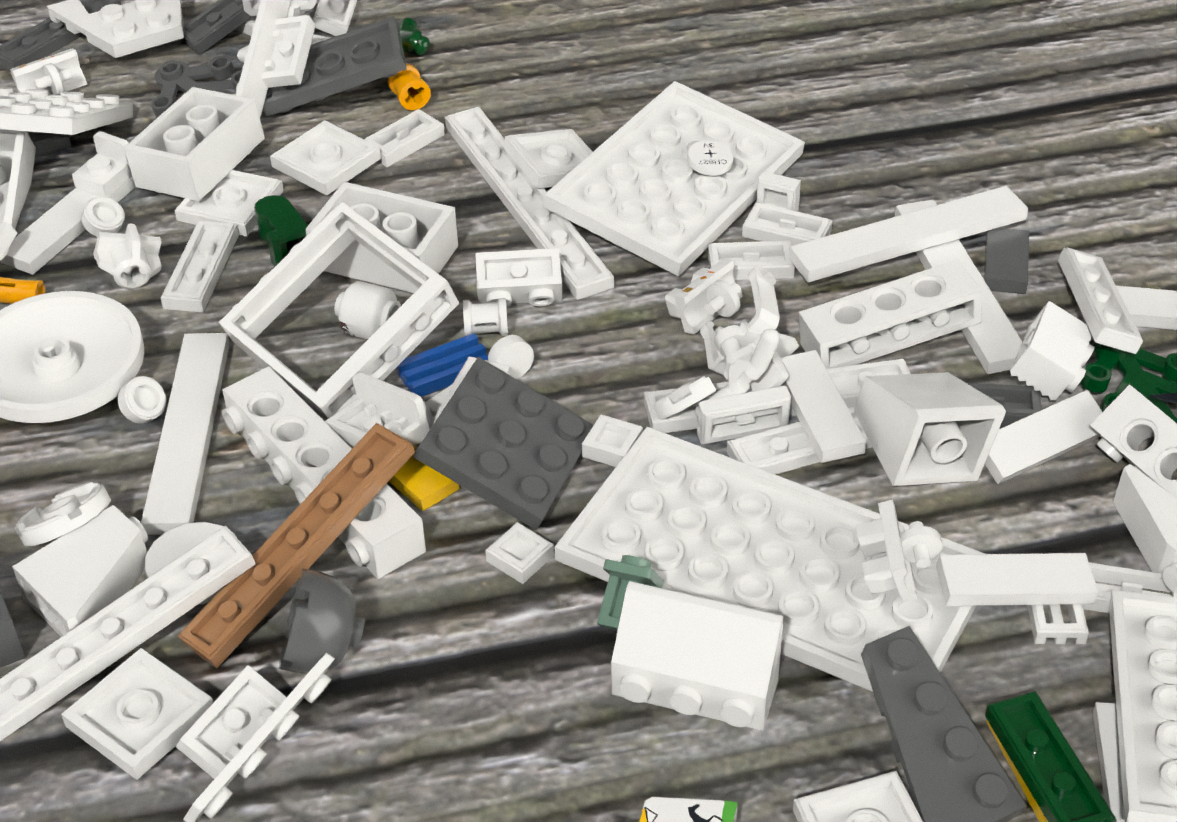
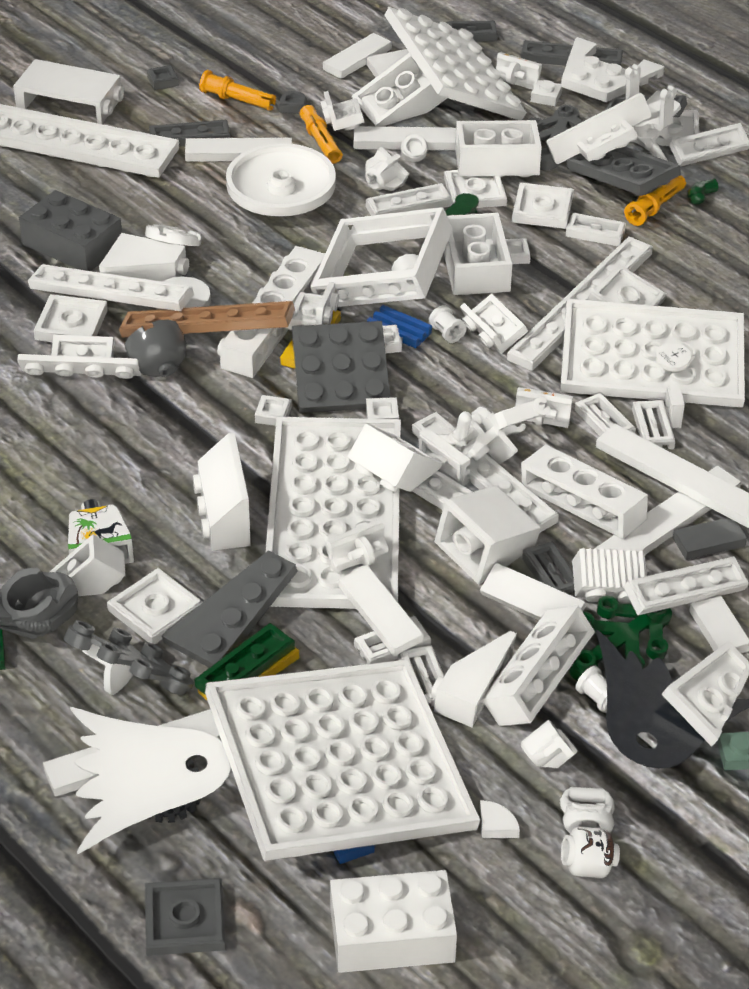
camera: 60 degrees right, 0 degrees up
white bracket [72,131,132,197] -> none
white tile [118,376,166,424] -> none
white tile [141,333,230,535] -> none
white tile [488,335,534,379] -> none
sand green bracket [597,555,664,631] -> none
white tile [653,376,716,420] -> none
white tile [780,350,866,463] -> none
none -> white slope [347,424,443,492]
none -> white plate [530,80,562,106]

